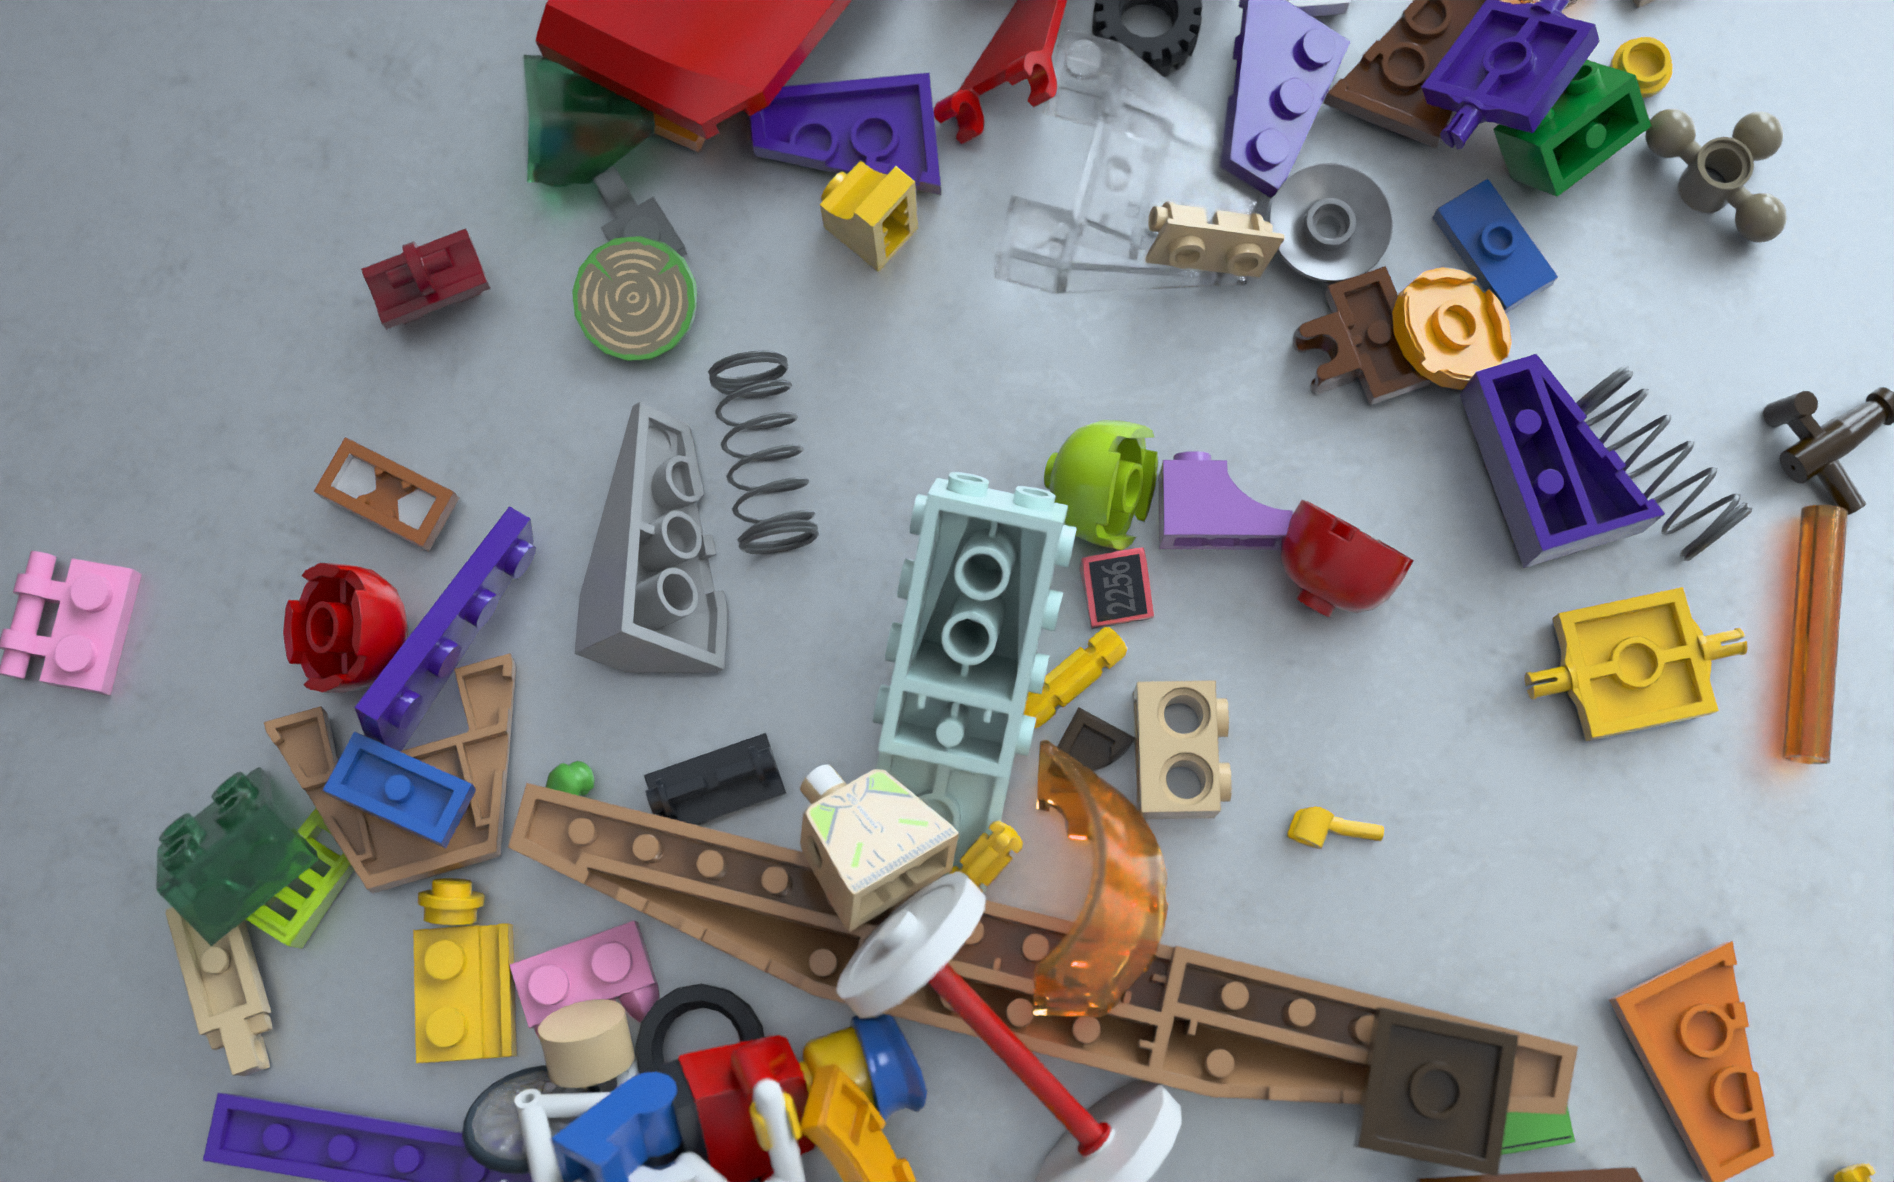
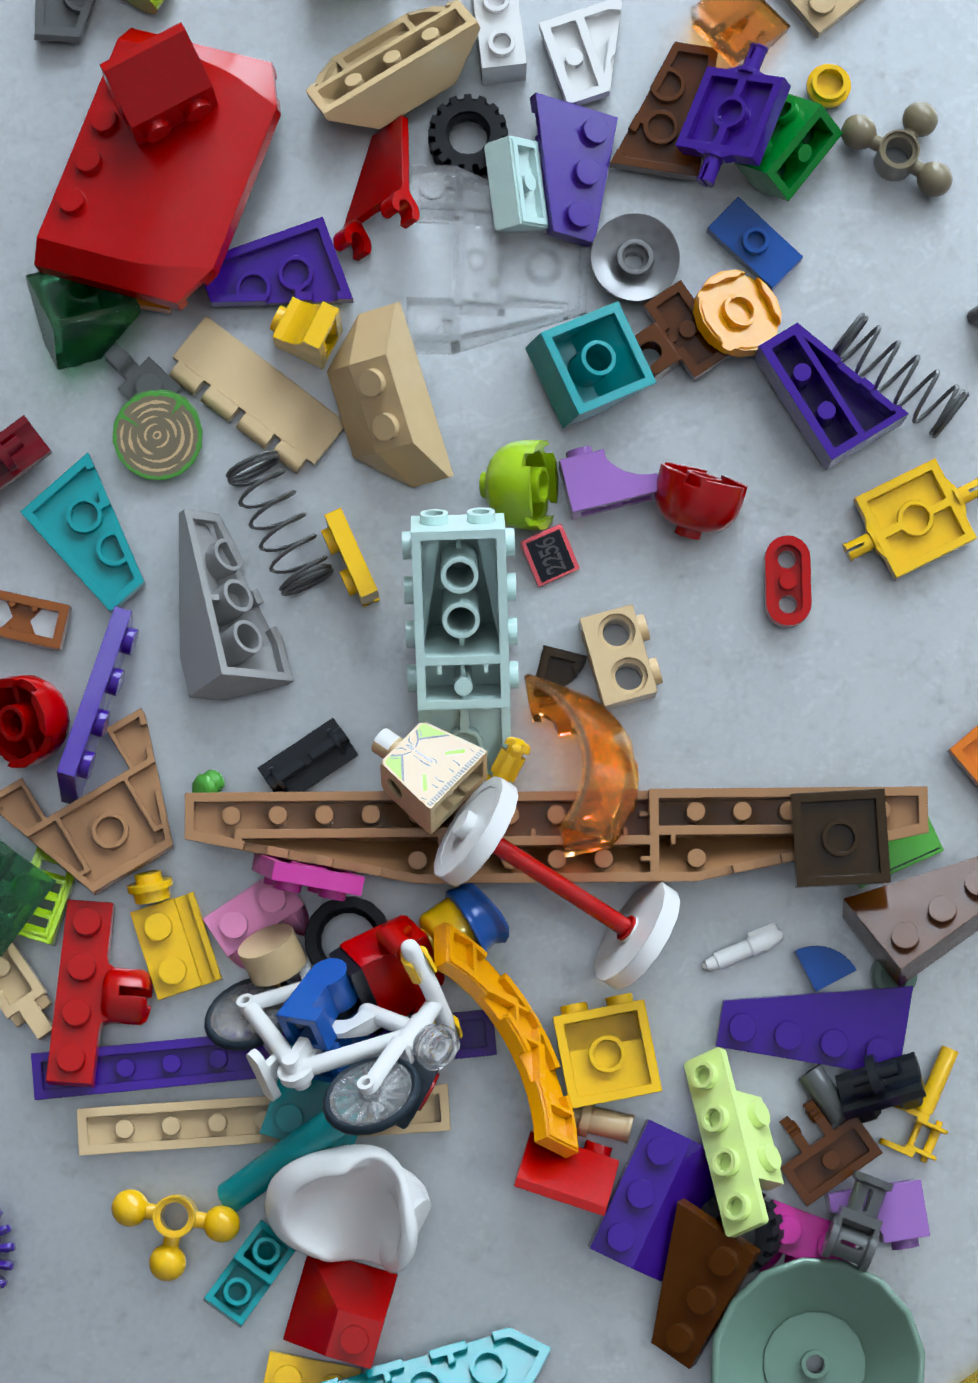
camera: 20 degrees left, 5 degrees up
blue plate [323,731,476,849] -> none
yellow axle [1024,627,1128,728] -> none
tan hinge [1145,201,1285,277] -> none
yellow hand [1287,806,1384,849] -> none
none -> teal wing [20,452,146,614]
none -> red plate [46,899,153,1088]
none -> tan windscreen [169,316,344,474]
none -> dark pink plate [251,853,365,901]
none -> yellow plate [321,508,380,608]
none -> tan wedge [327,301,454,488]
none -> light aqua slope [484,136,548,232]
none -> teal slope [525,301,657,429]
none -> red plate [764,535,812,628]

